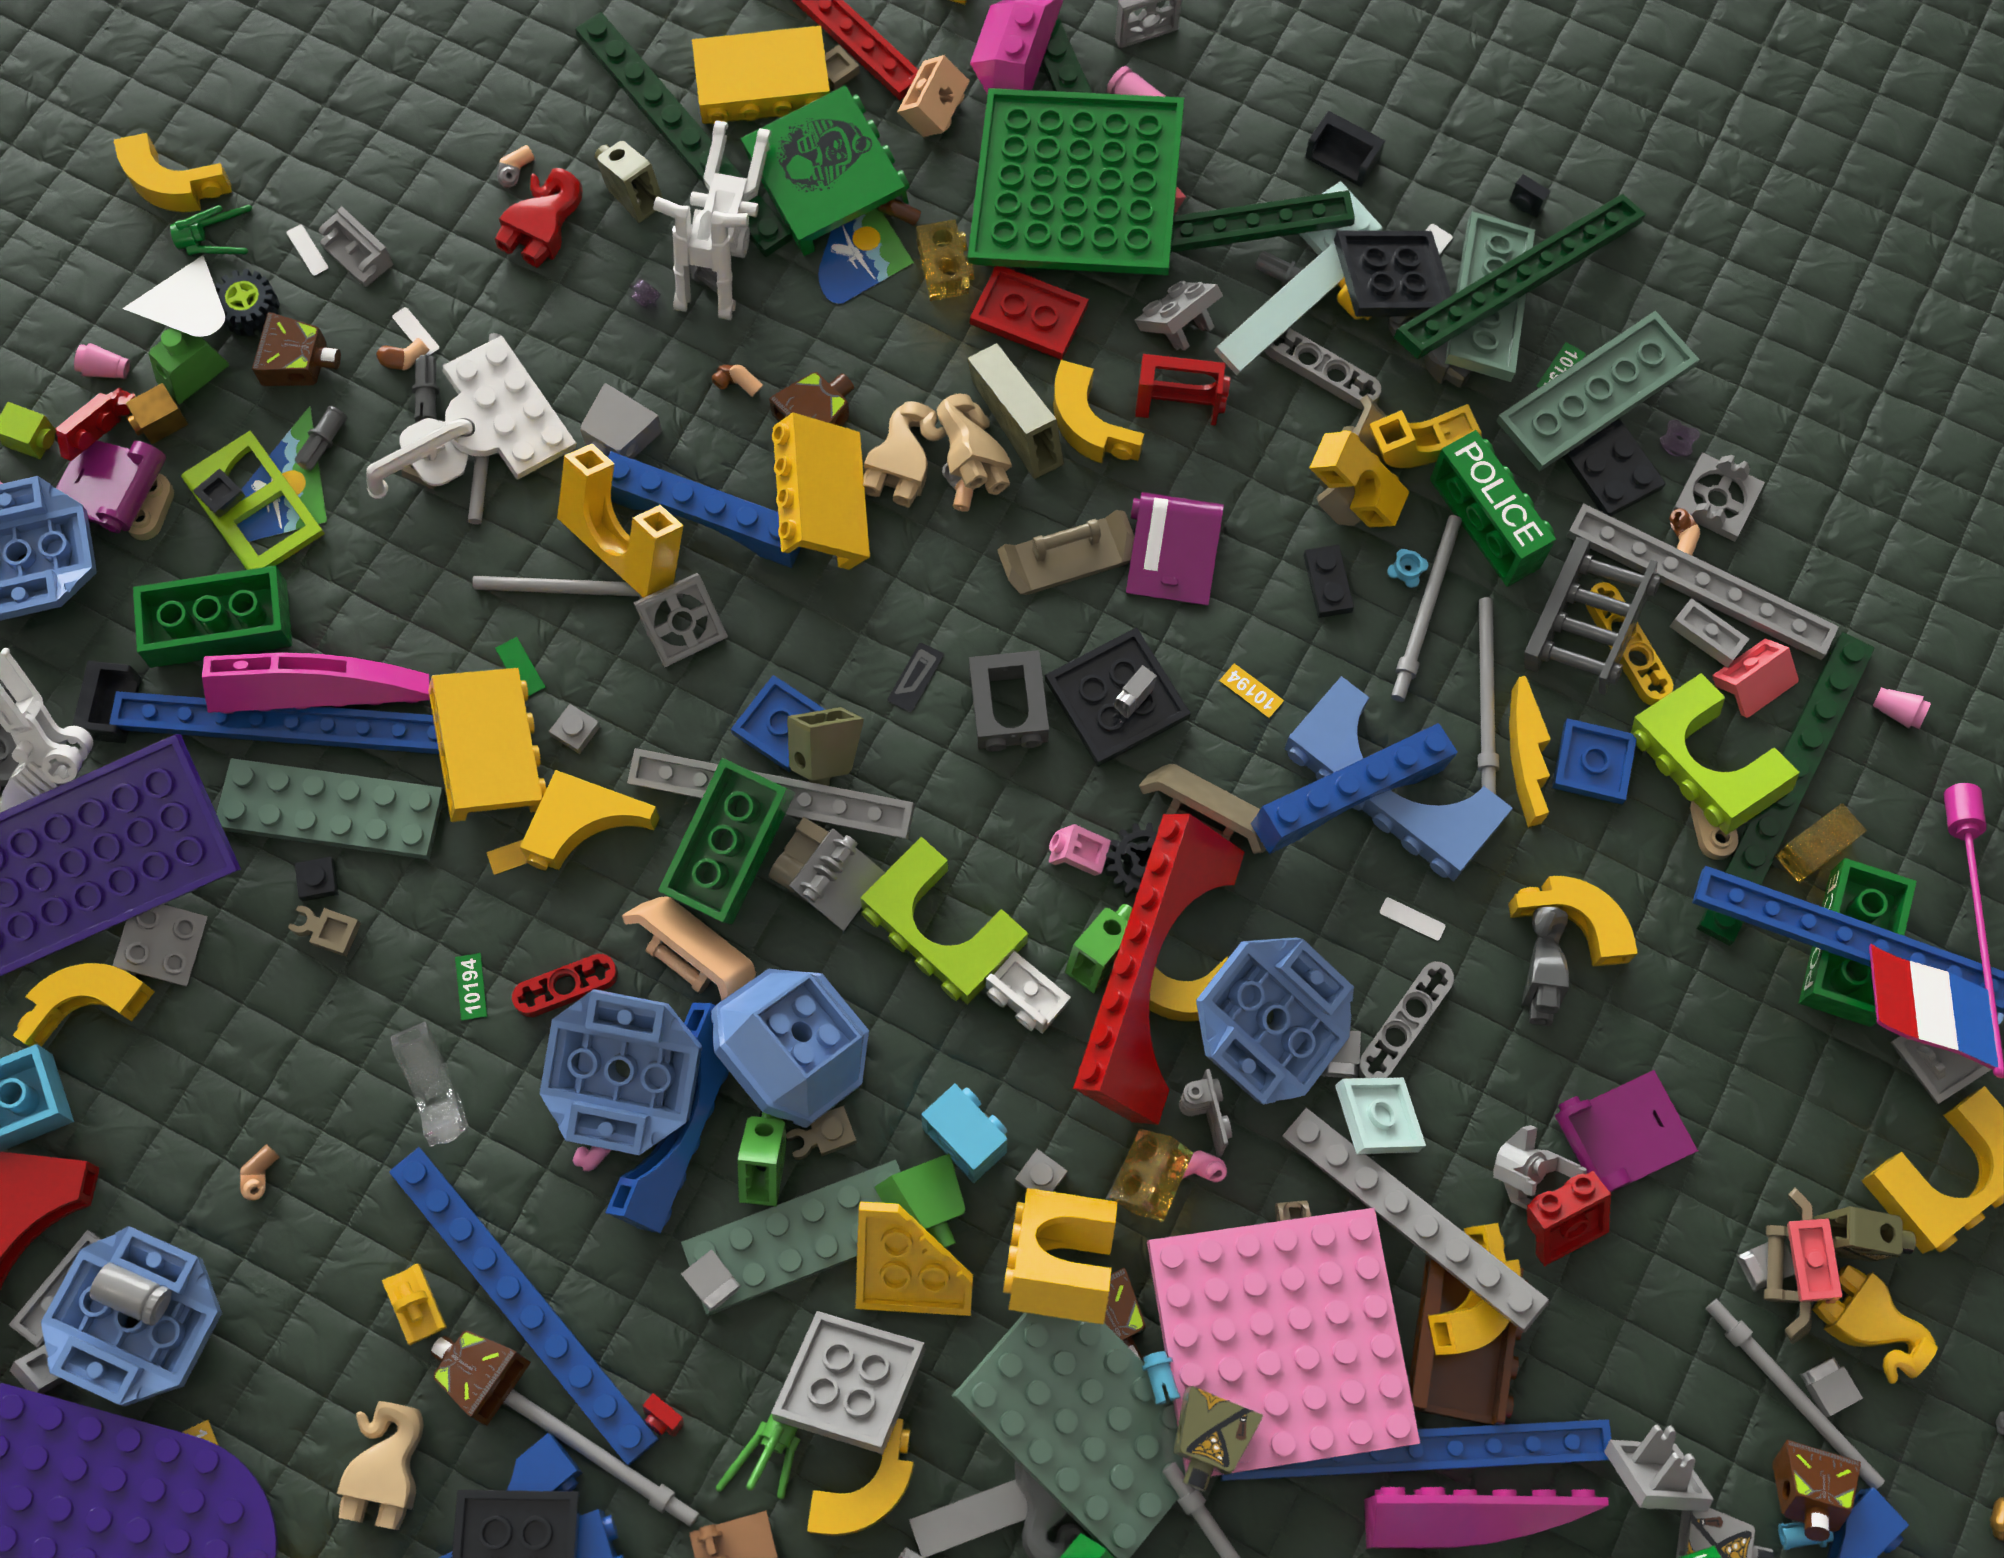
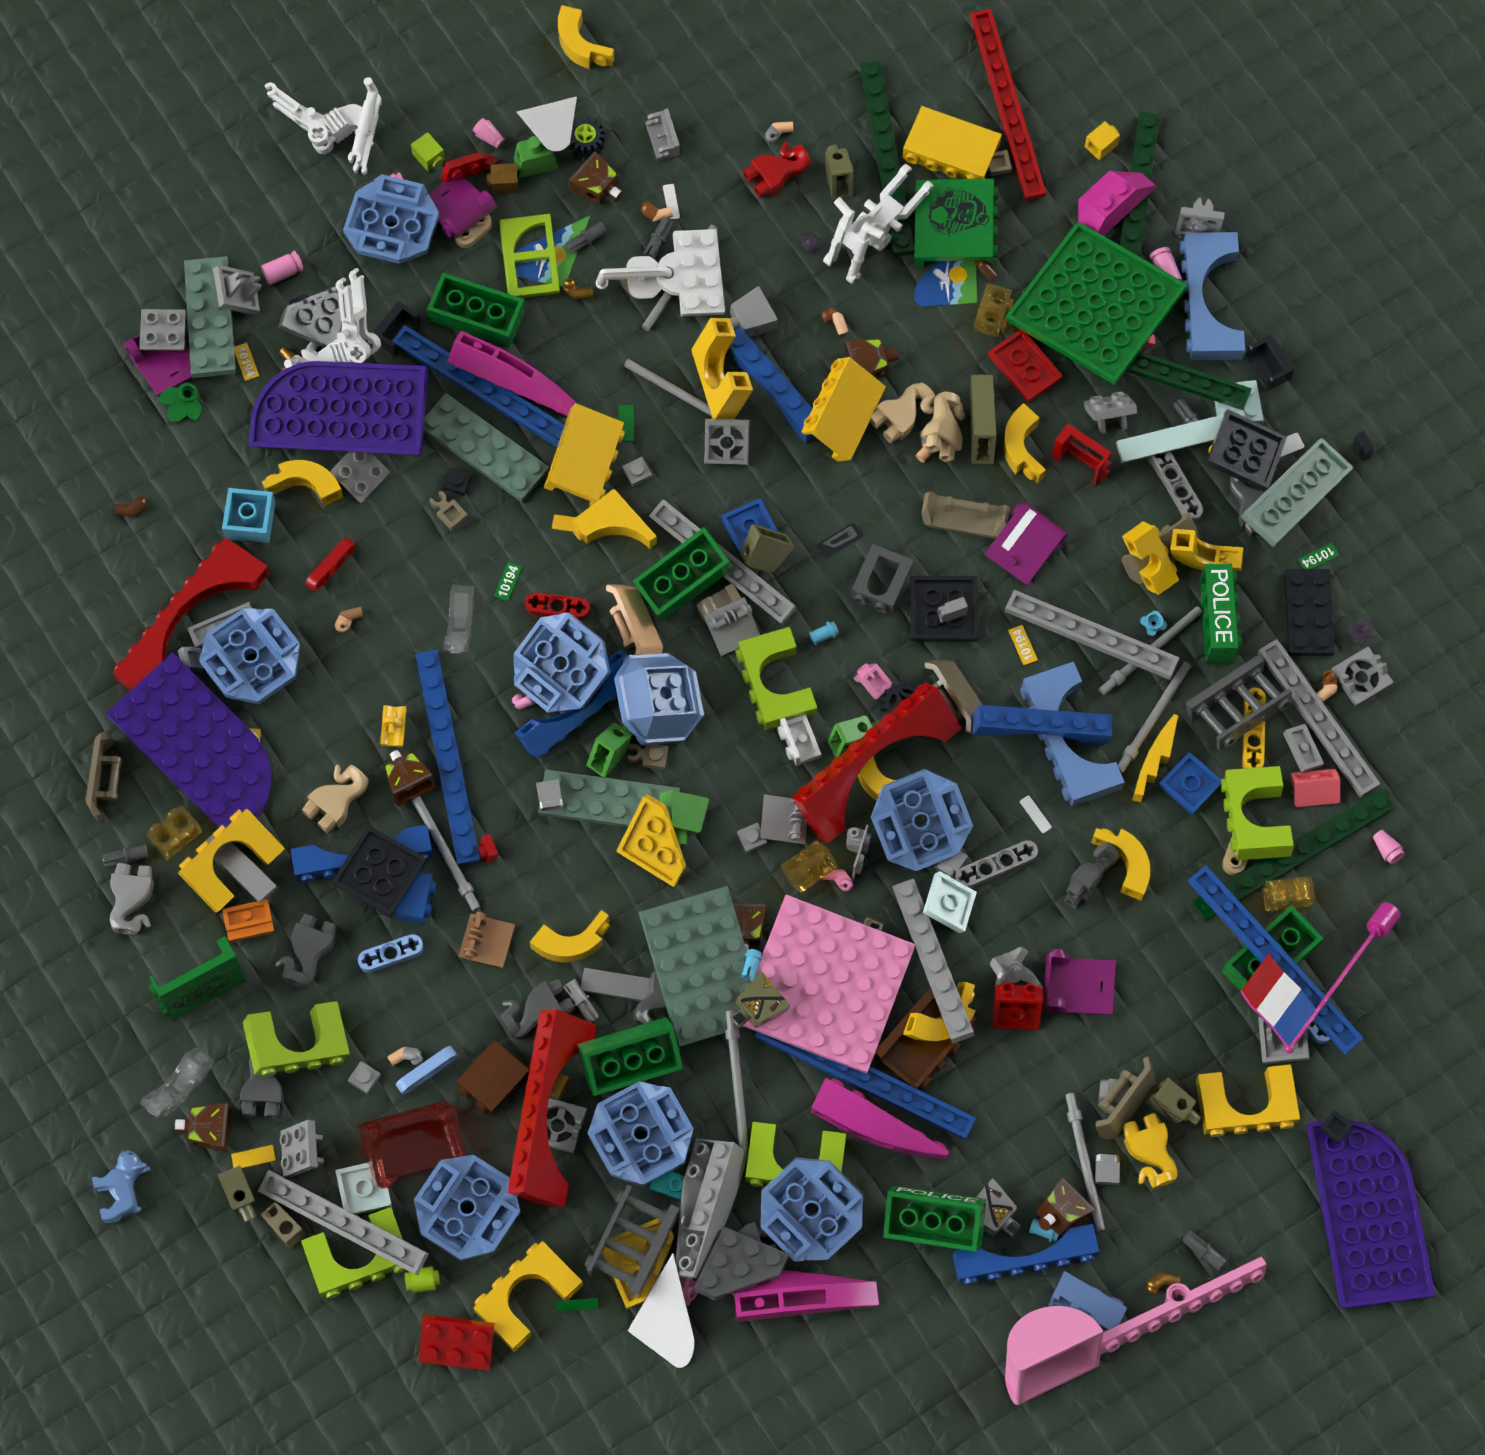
camera: 30 degrees right, 0 degrees up
light grey piece [90,1262,172,1326] -> none
green plant [170,205,252,255] -> none
black plate [193,469,246,518] -> none
white sticker [287,225,328,275] -> none
bright green plant [716,1414,800,1499] -> none
light grey plate [771,1311,926,1454] -> none
light nougat brick [897,55,970,137] -> none
medium azure brick [921,1084,1008,1184] -> none
yellow arch [1003,1188,1117,1325] -> none
black plate [1303,544,1354,618] -> none
dark green plate [1394,194,1646,360] -> none
sand green plate [1496,311,1700,472] -> none
light grey plate [1604,1425,1714,1511] -> none
coral panel [1787,1219,1842,1303] -> none
none -> red beam [305,537,357,592]
none -> pearl gold arm [563,278,594,300]
none -> light grey hinge [760,794,807,844]
none -> medium azure pin [809,622,839,645]
none -> light grey plate [1005,590,1179,680]
none -> medium blue arch [1180,232,1245,360]

